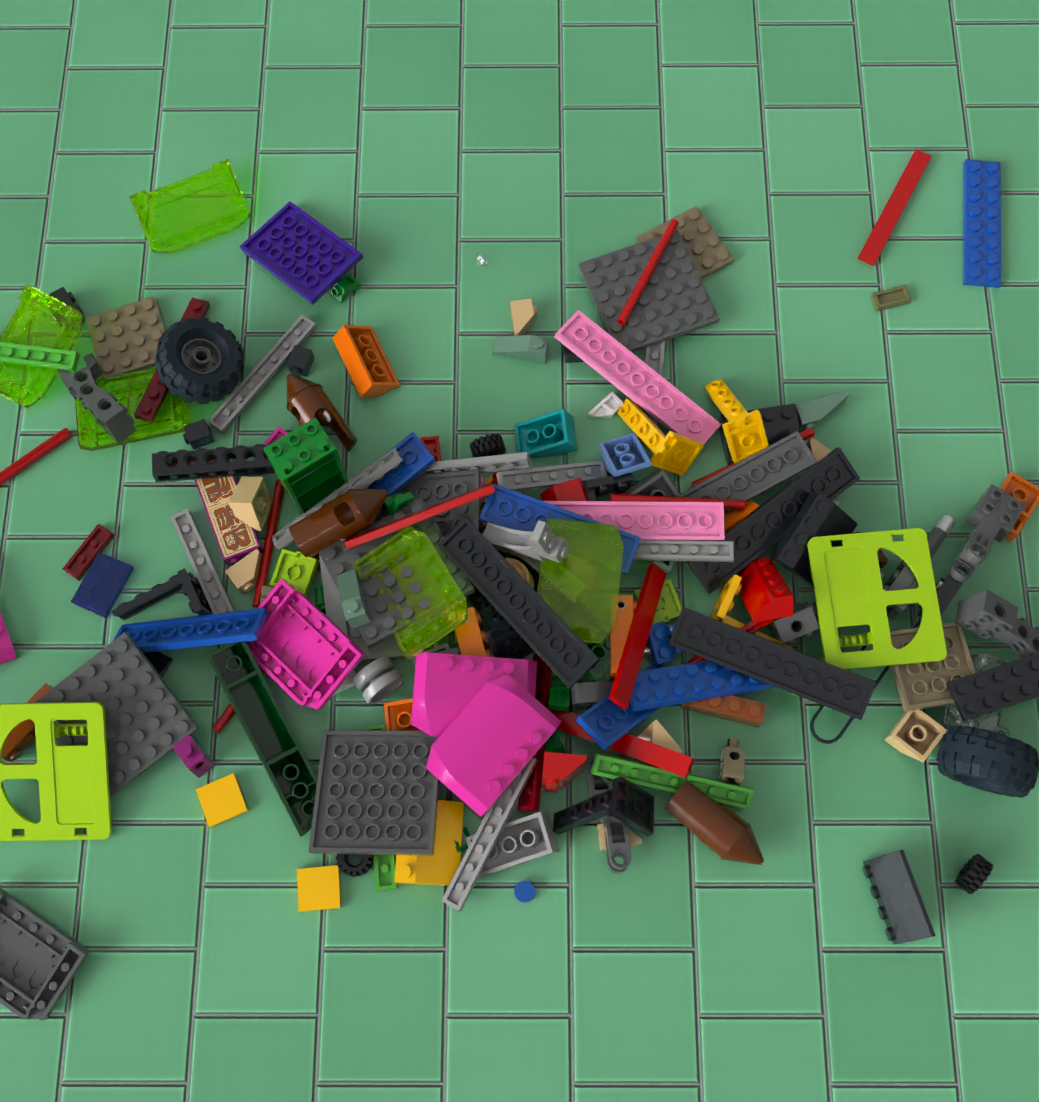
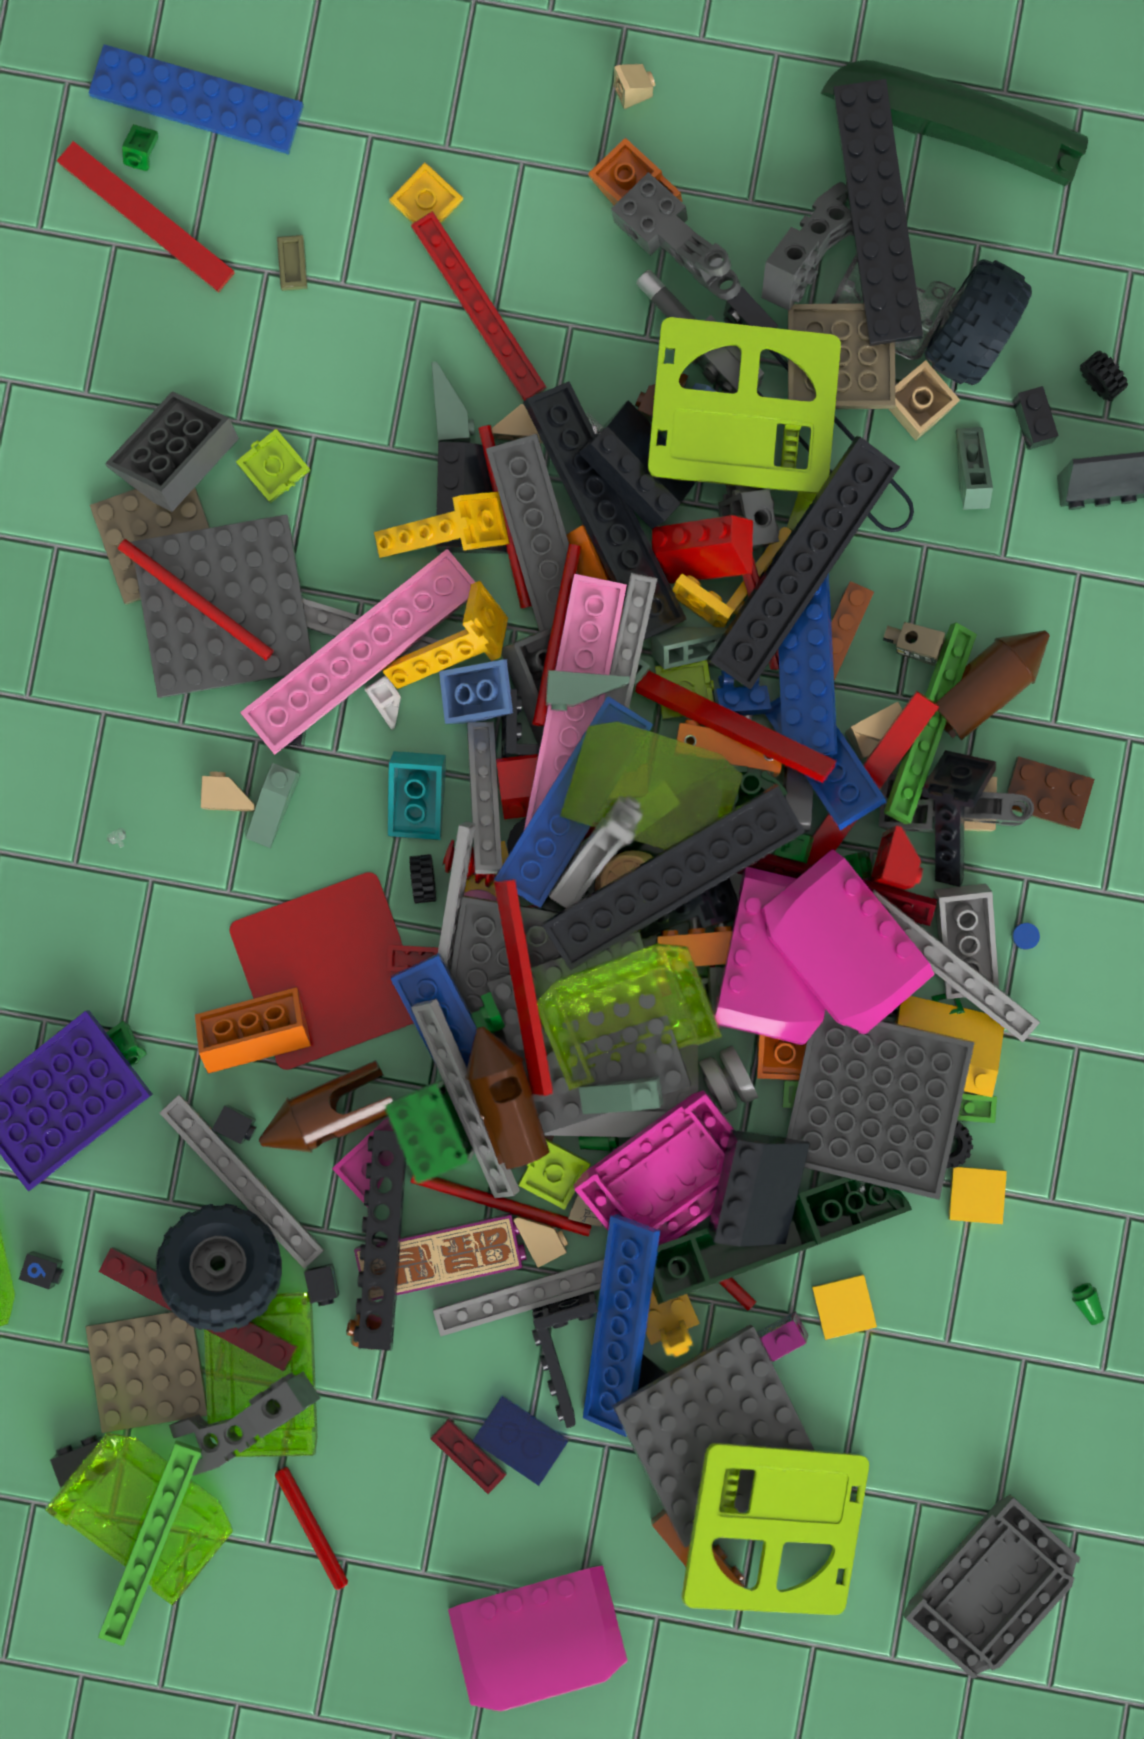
camera: 80 degrees left, 15 degrees up
tan slope [229,476,272,531] -> none
none -> black brick [19,1251,64,1289]
none -> dark grey slope [105,391,239,512]
none -> green bracket [122,124,158,171]
none -> red piece [229,872,414,1070]
none -> lime plate [236,429,311,504]
none -> yellow tile [389,162,463,223]
none -> red tile [411,211,547,401]
none -> sand green slope [545,670,630,711]
none -> yellow bracket [646,1289,700,1356]
none -> sand green slope [651,627,728,670]
none -> black slope [708,1129,810,1246]
none -> sand green slope [956,427,993,510]
none -> reddish brown plate [1007,756,1095,830]
none -> black brick [1012,386,1059,450]
none -> green cone [1072,1283,1105,1325]

